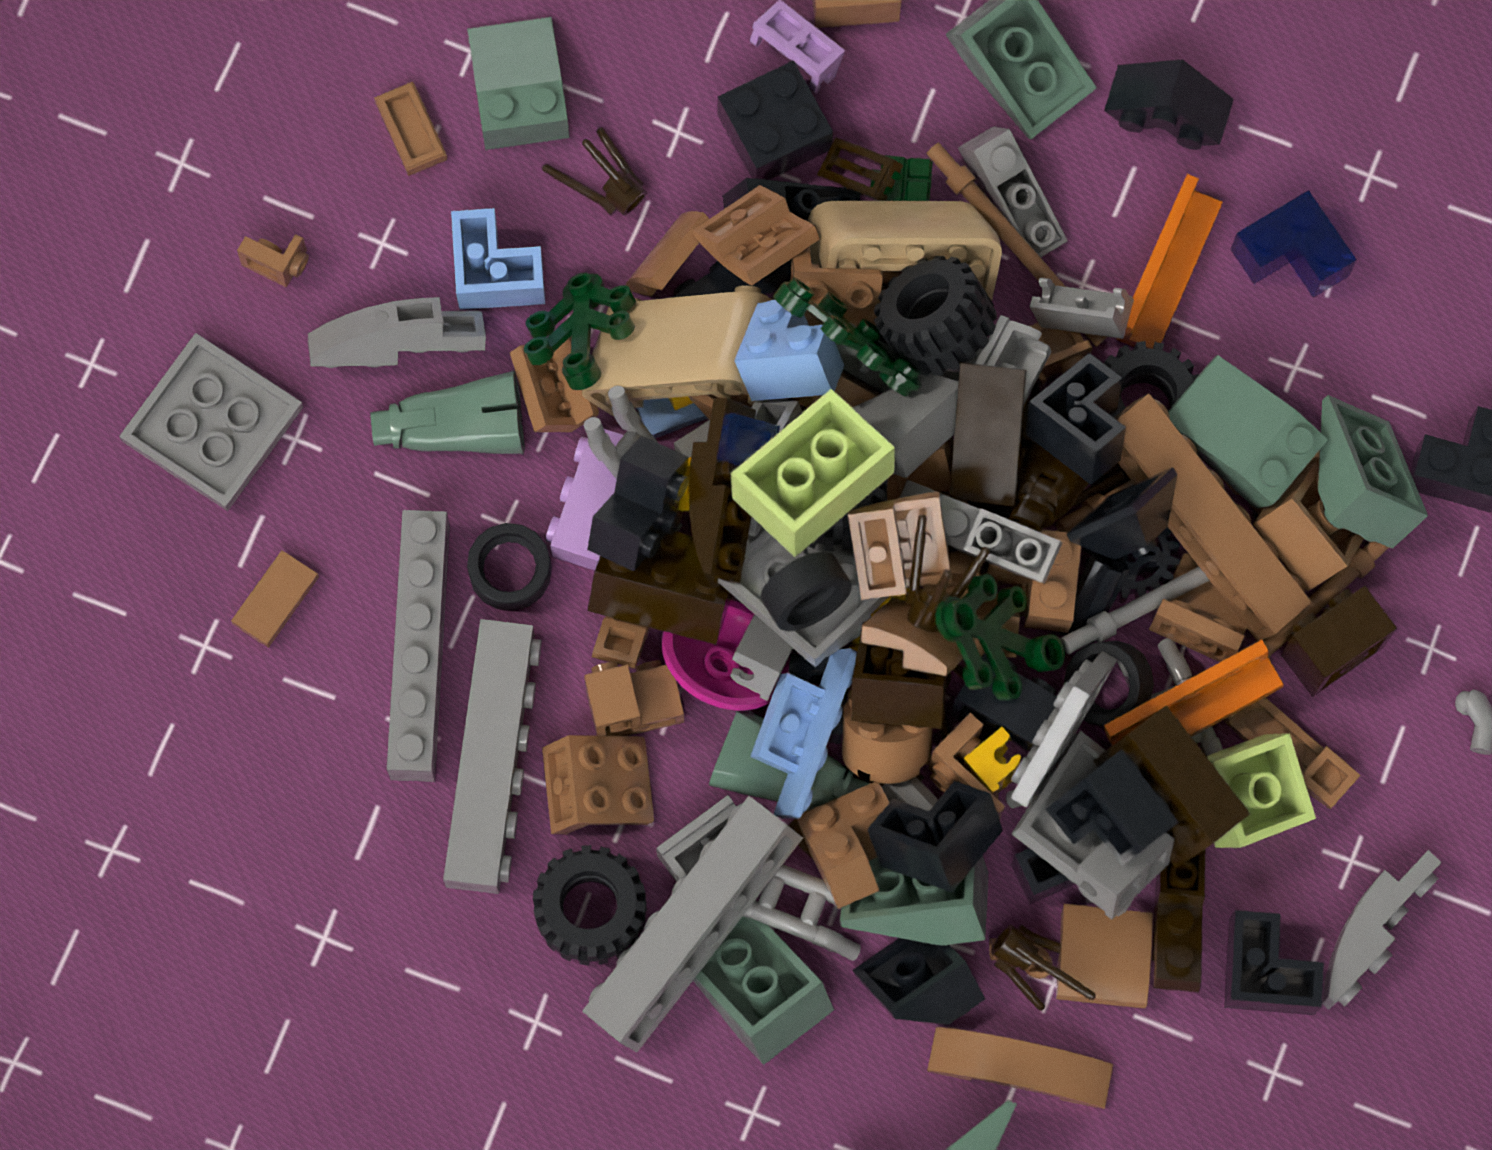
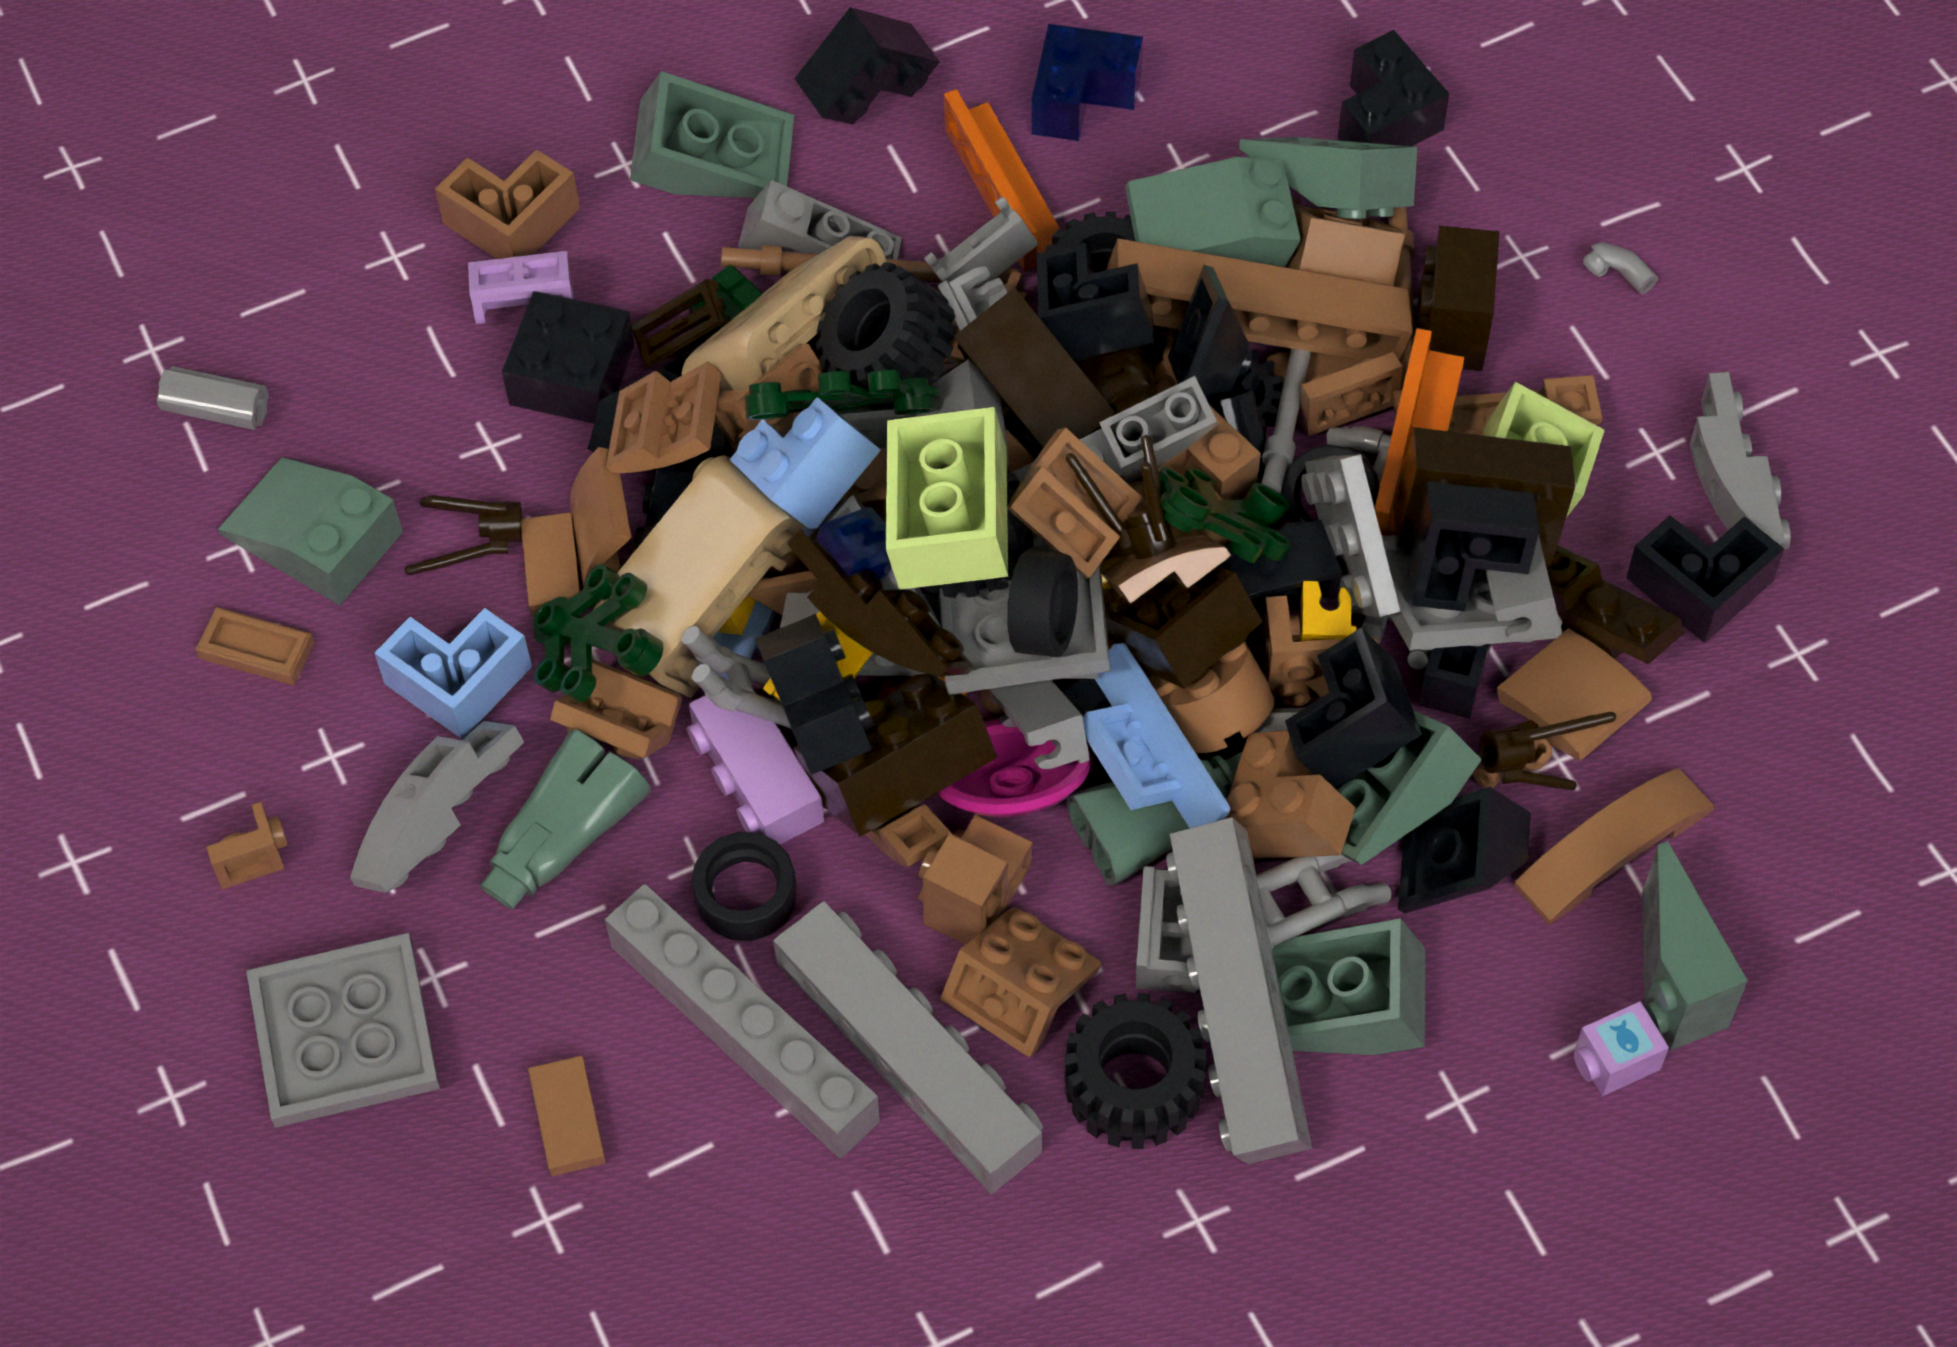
camera: 45 degrees left, 15 degrees down
none -> medium nougat tile [520,512,581,615]

